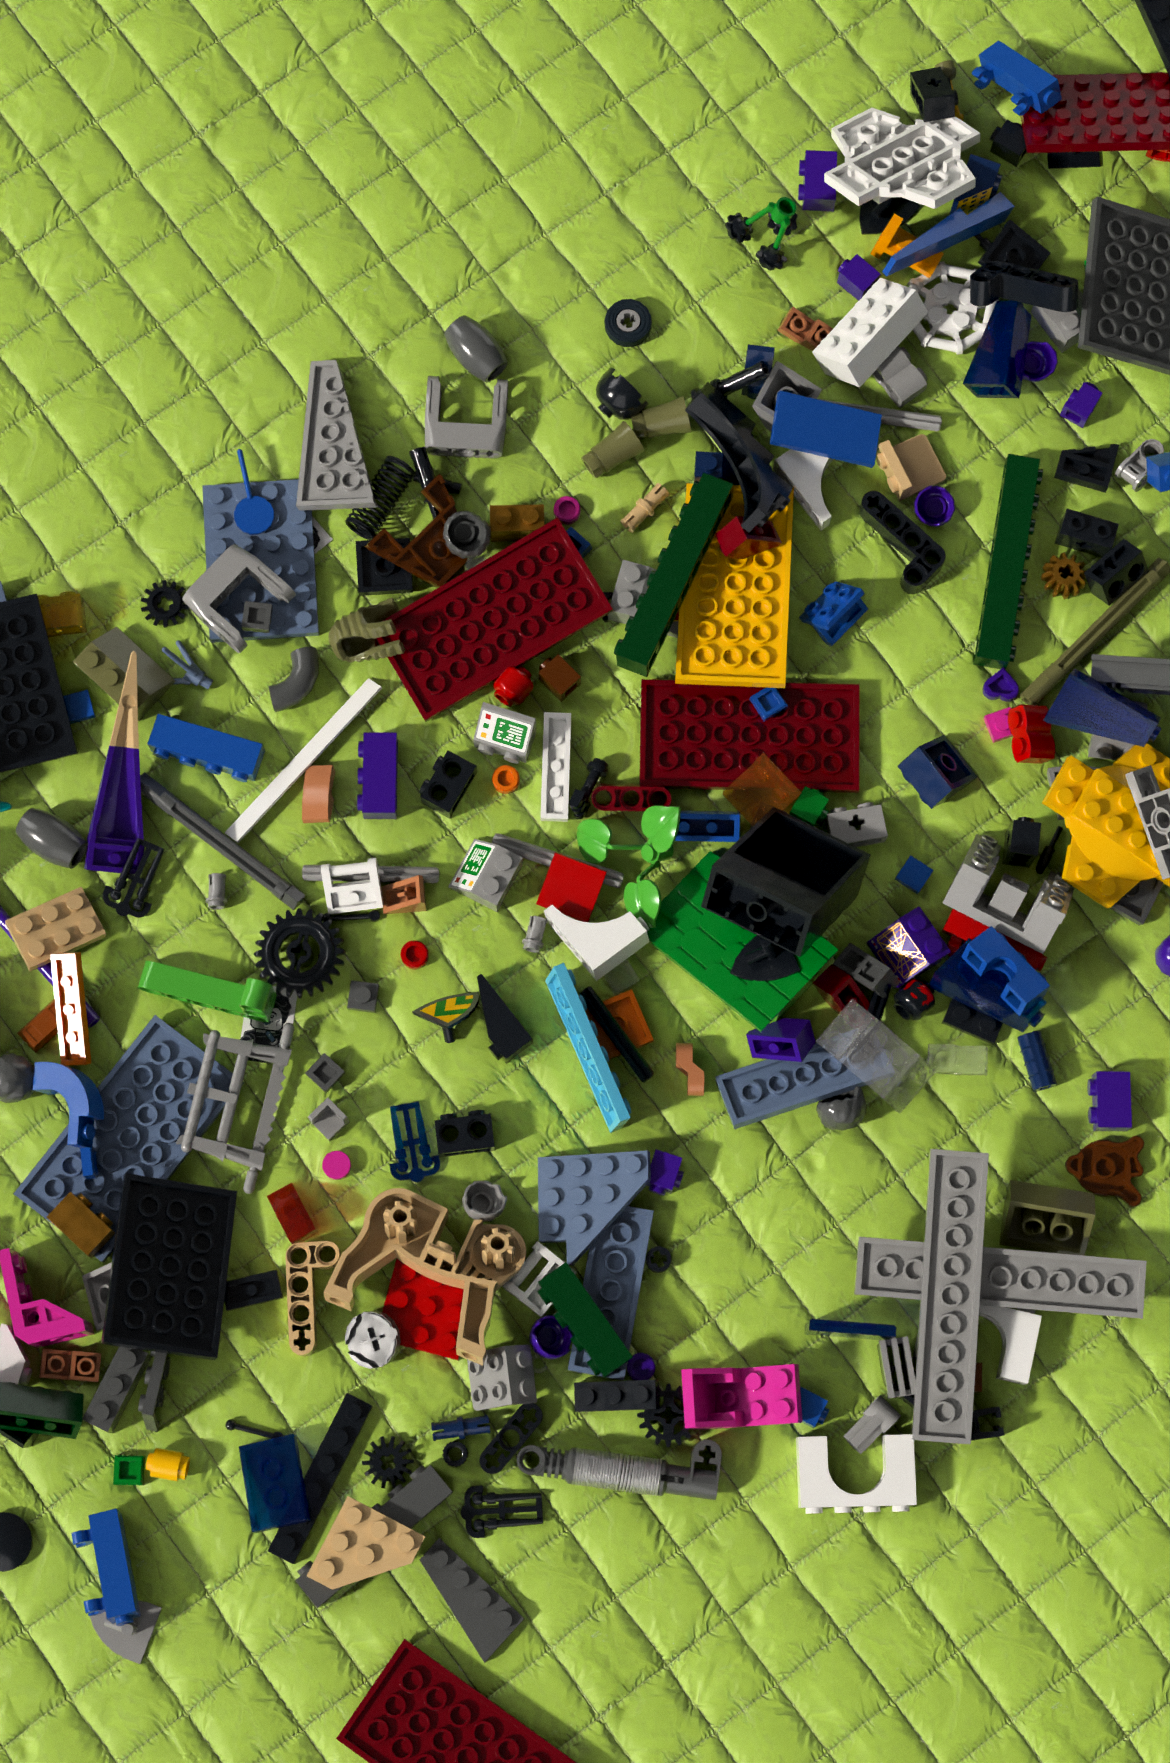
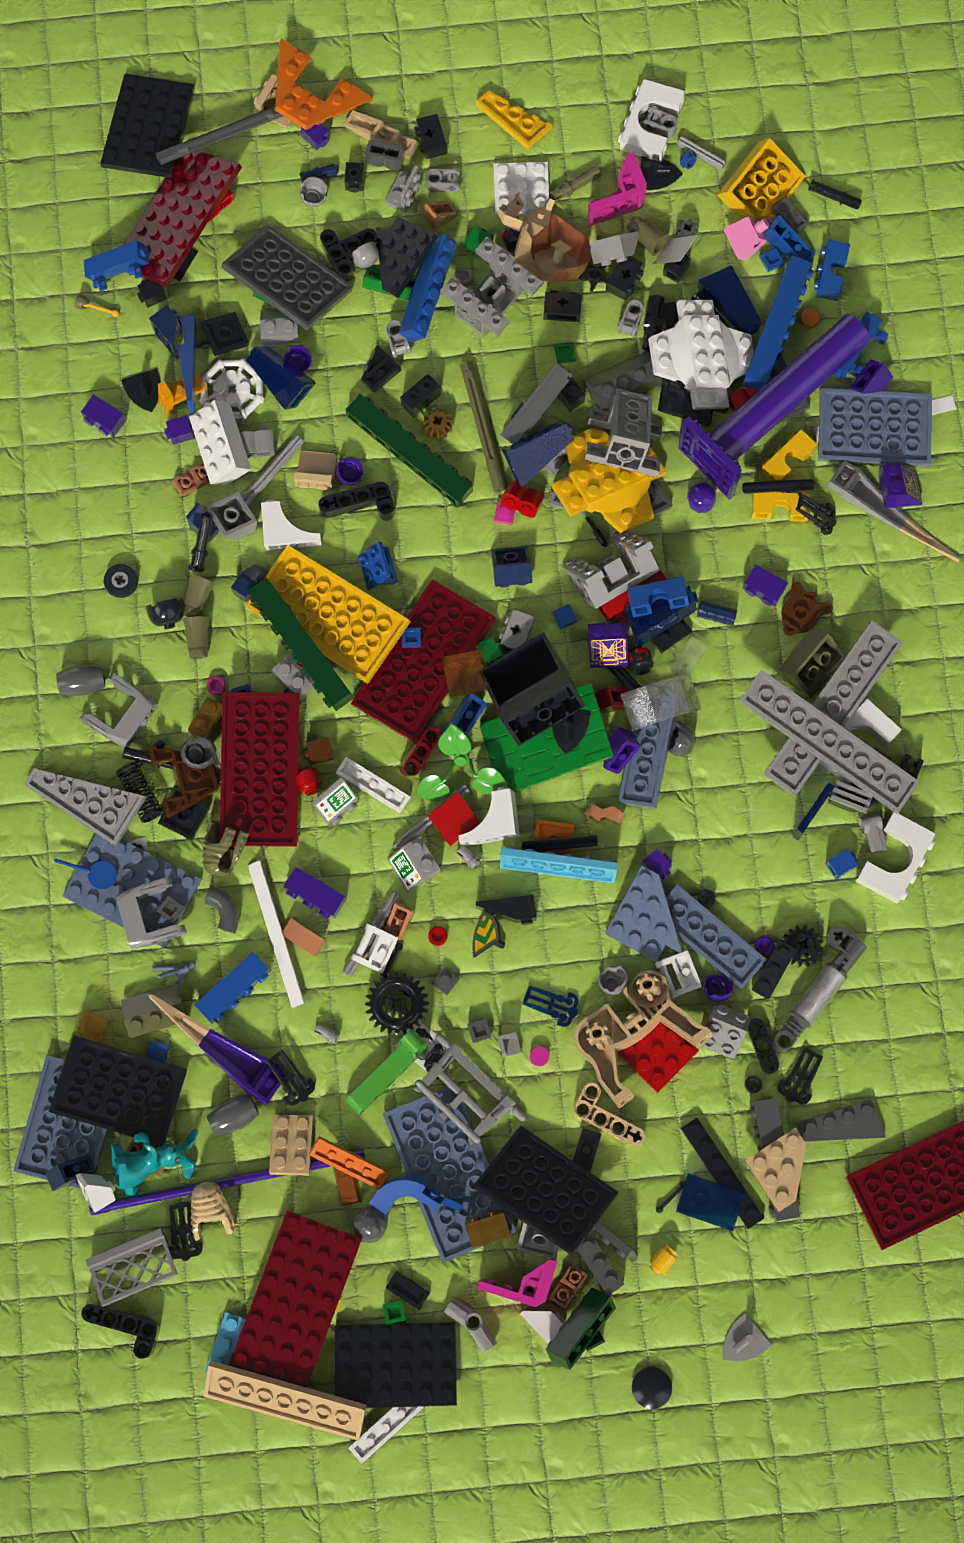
camera: 55 degrees left, 0 degrees up
blue brick [71,1508,141,1626] -> none
green tile [113,1455,145,1486] -> none
dark grey piece [140,772,305,910] -> none
black gear [141,580,189,628] -> none
clear red slope [267,1183,319,1244] -> none
tile [345,1310,401,1369] -> none
black gear [362,1436,414,1489] -> none
black brick [419,750,477,819] -> none
dark blue pin [431,1415,491,1441] -> none
black brick [434,1110,495,1158] -> none
orange tile [492,765,520,794] -> none
dark green brick [537,1262,633,1378] -> none
black hinge [569,758,608,820] -> none
tan pin [621,483,670,533] -> none
dark pink bracket [681,1364,803,1429] -> none
black arch [685,382,792,533] -> none
dark red slope [715,516,782,559] -> none
black plant [725,197,798,271] -> none
blue tile [770,391,882,468] -> none
white plate [824,108,980,209] -> none
dark grey hinge [833,943,900,998] -> none
black brick [910,67,958,122] -> none
black beam [970,261,1078,312] -> none
dark purple tile [982,667,1019,702] -> none
black brick [1002,817,1041,868] -> none
dark purple brick [1060,382,1102,428] -> none
black brick [1084,539,1149,606] -> none

